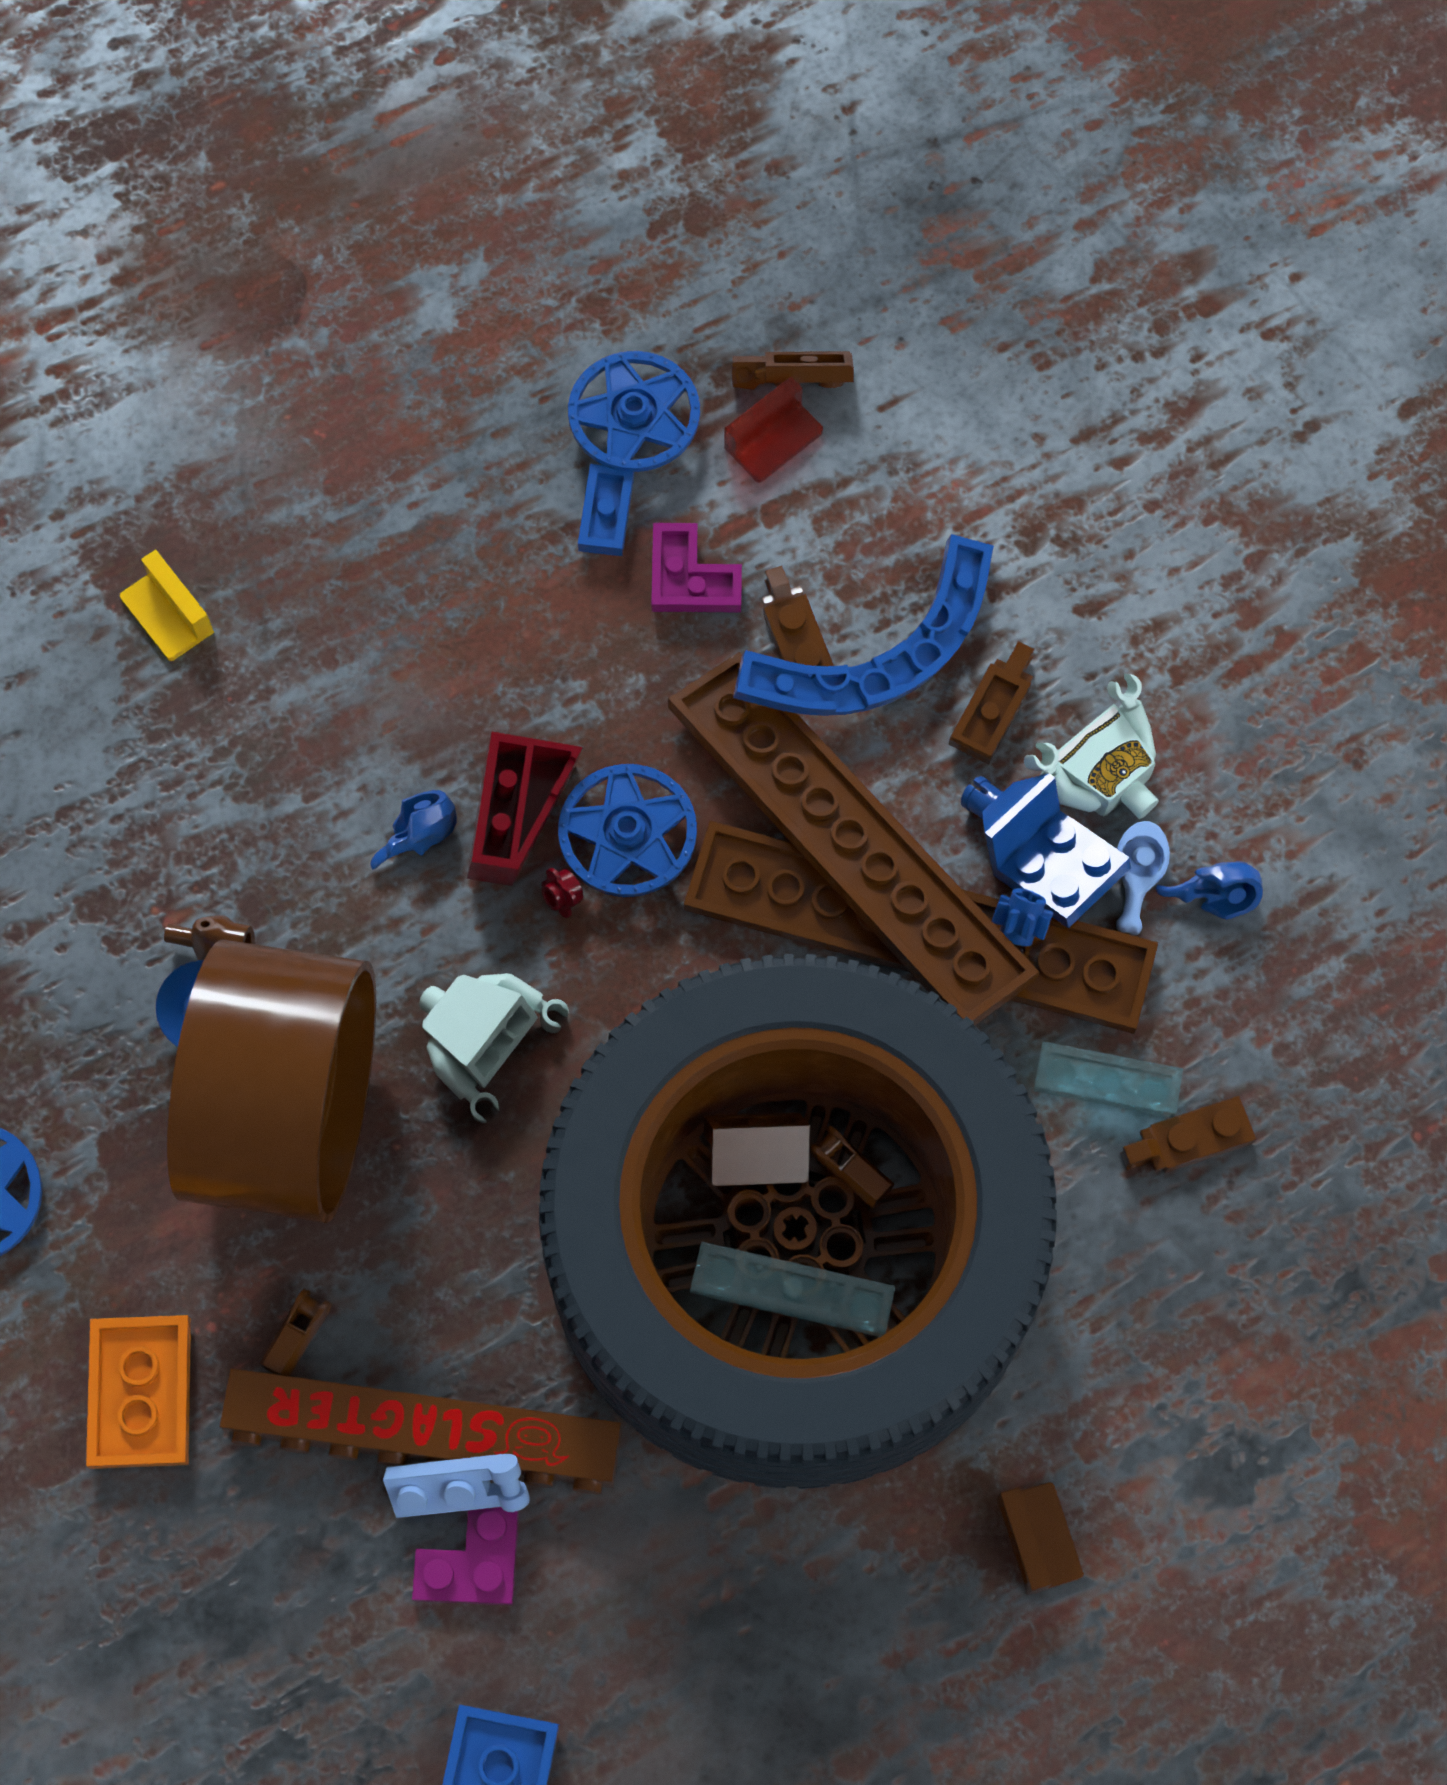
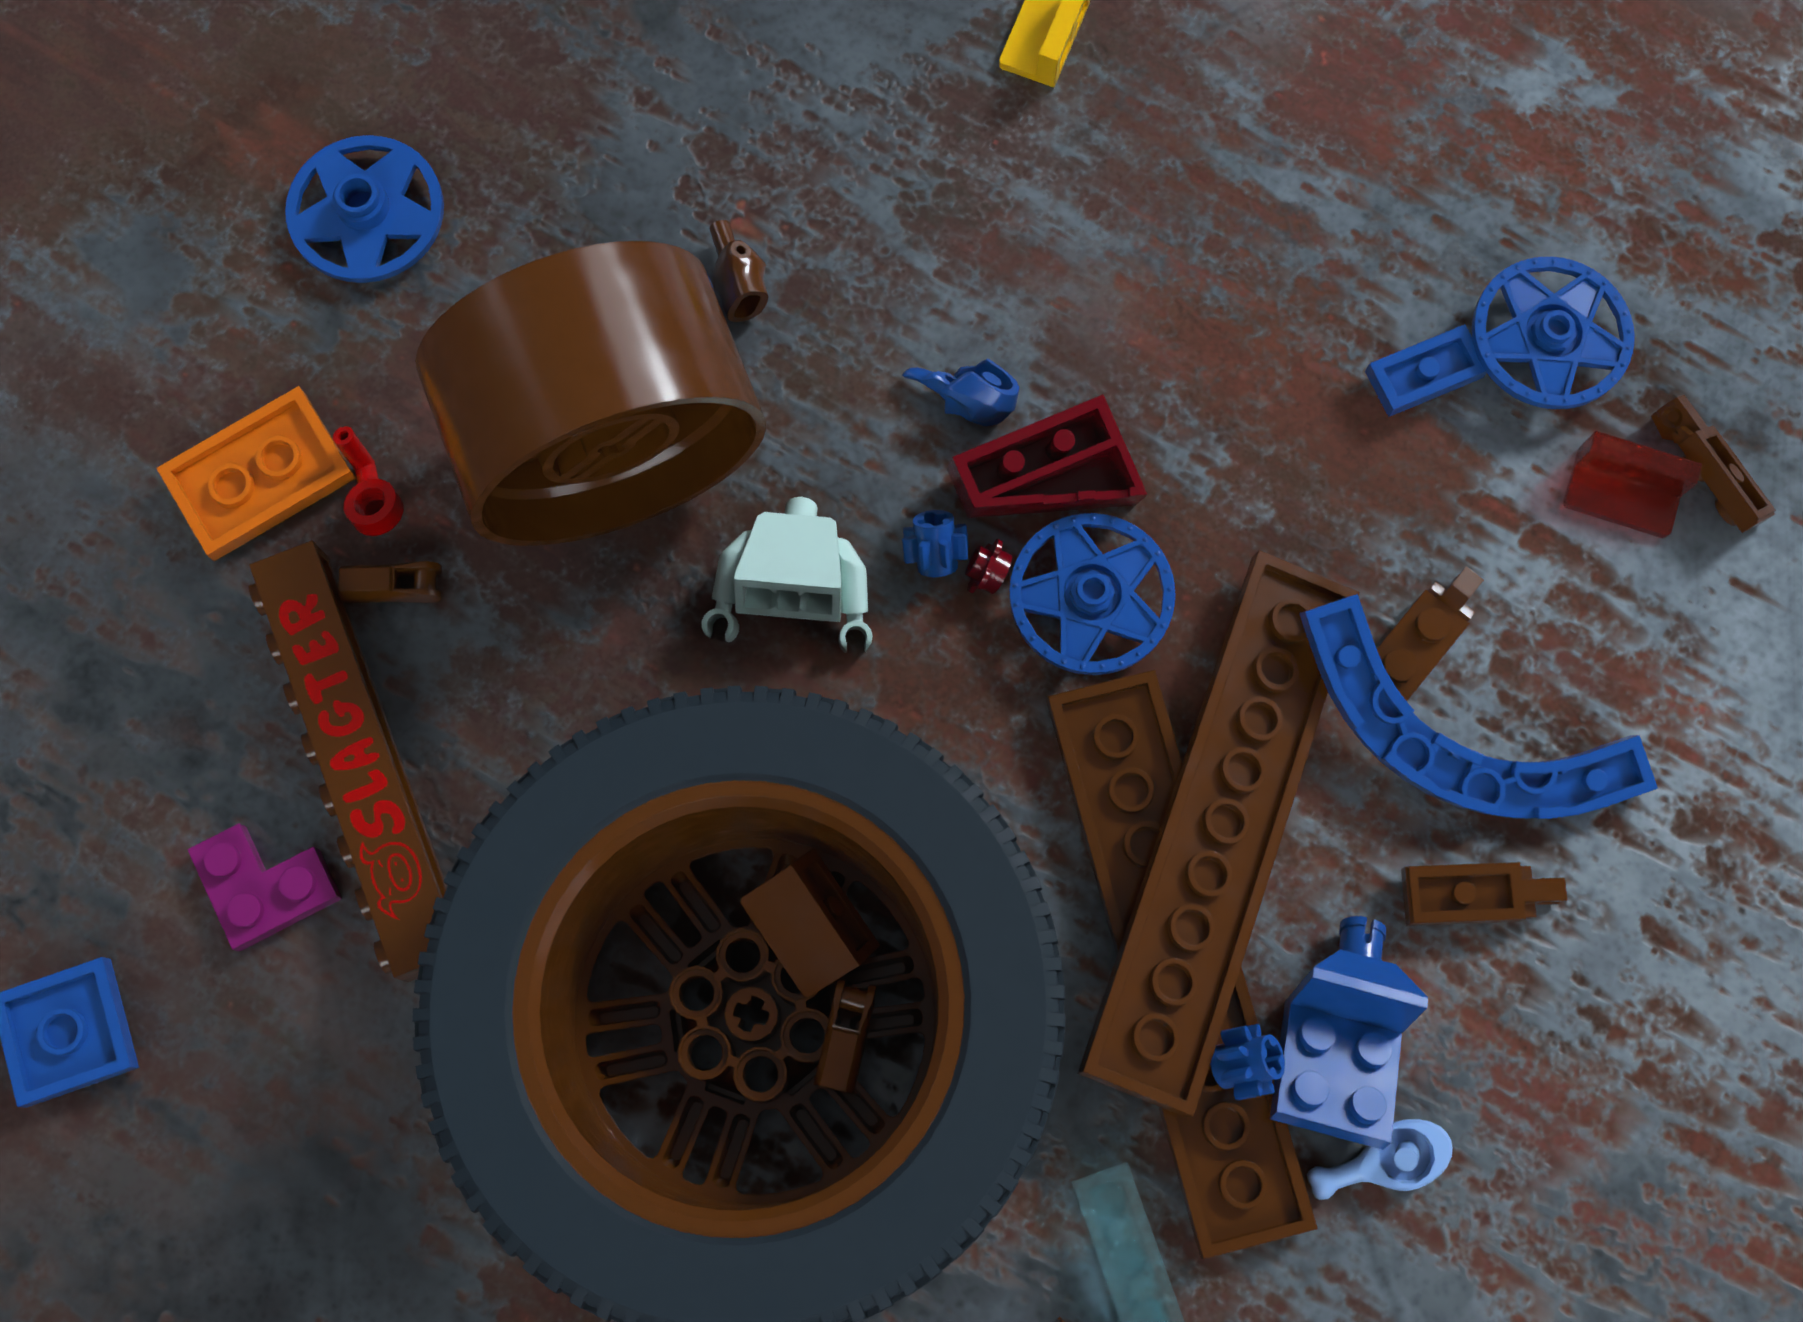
camera: 60 degrees right, 5 degrees up
light blue plate [383,1454,530,1518] -> none
magenta plate [651,523,742,613] -> none
clear light blue plate [690,1242,895,1337] -> none
light aqua torso [1024,673,1159,819] -> none
blue piece [1156,861,1263,920] -> none
none -> red plate [333,426,404,536]
none -> blue gear [902,510,969,577]

